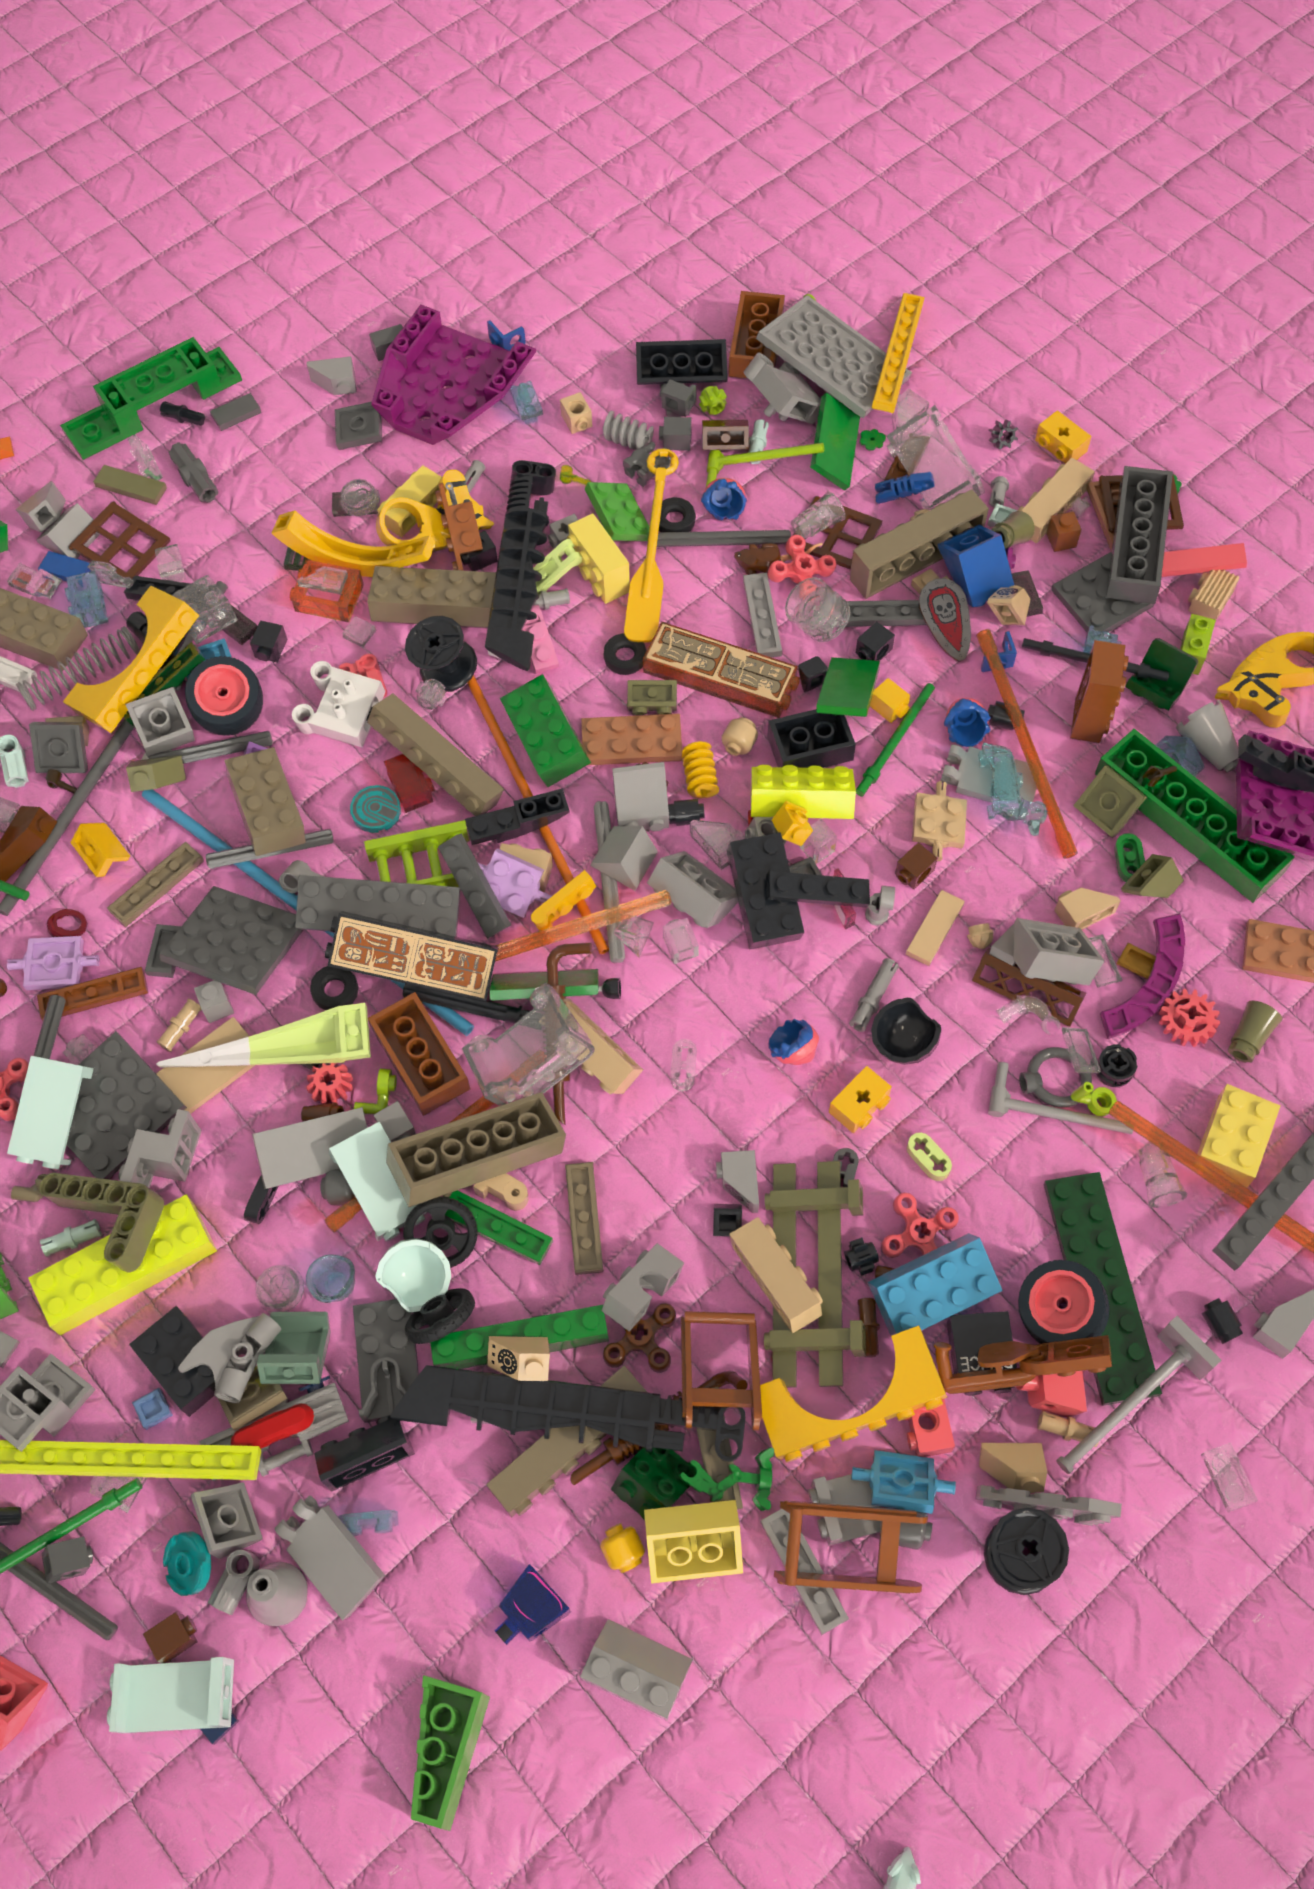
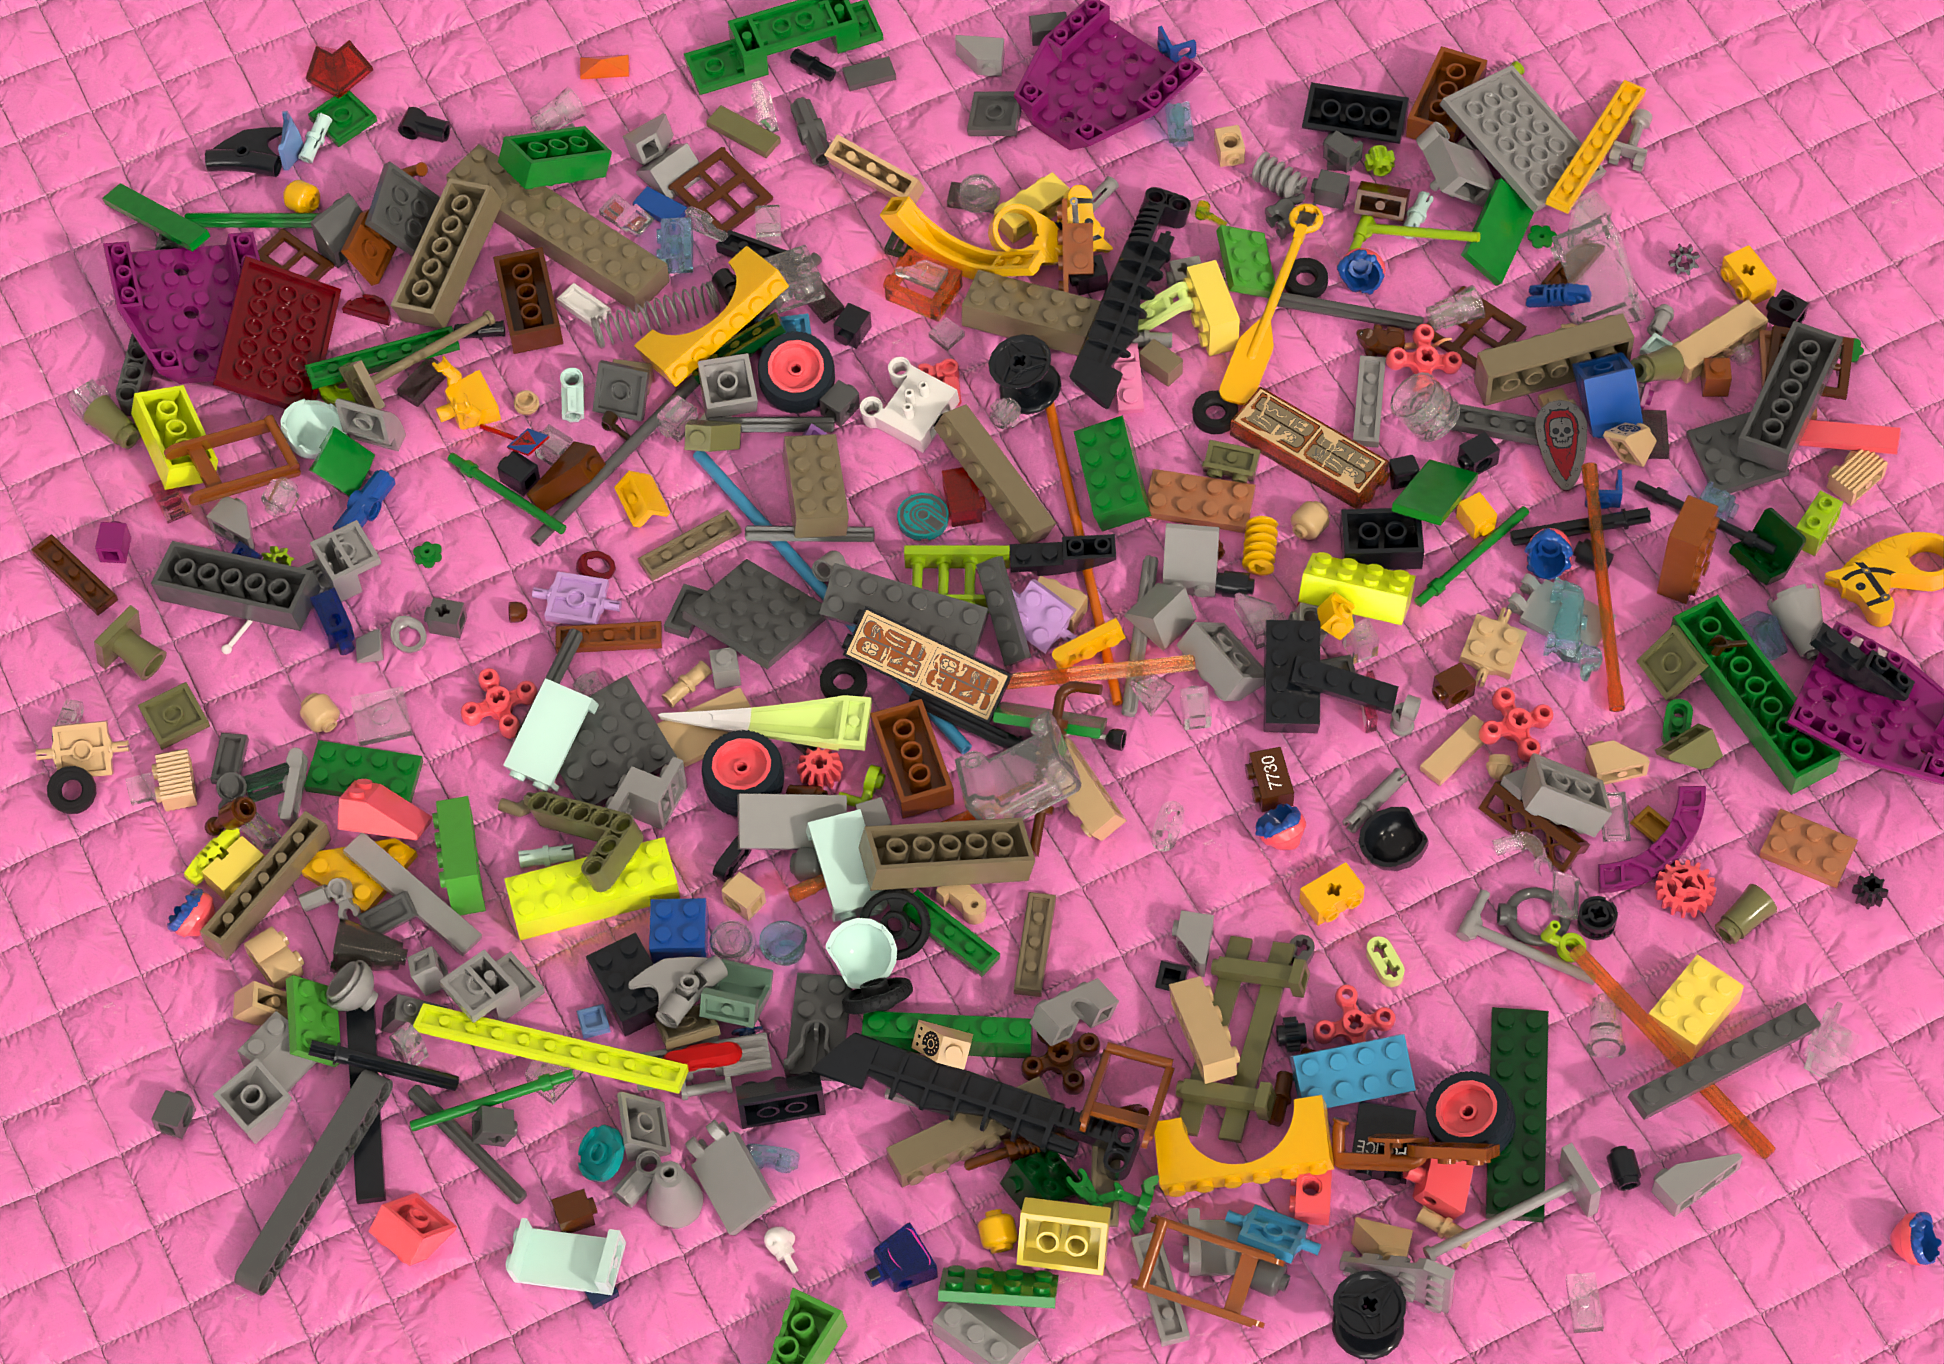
camera: 15 degrees right, 5 degrees down
none -> blue brick [649,898,709,964]
none -> clear brick [657,395,698,442]
none -> wheel [702,730,784,817]
none -> tan brick [721,872,766,921]
none -> white piece [764,1227,799,1274]
none -> dark grey brick [820,380,860,427]
none -> tan brick [824,134,925,204]
none -> green plate [938,1265,1059,1309]
none -> dark tan piece [1139,339,1183,387]
none -> reddish brown brick [1245,747,1294,812]
none -> coral gear [1479,687,1554,762]
none -> black axle [1510,507,1651,546]
none -> light grey bar [1608,109,1653,172]
none -> black brick [1766,289,1809,328]

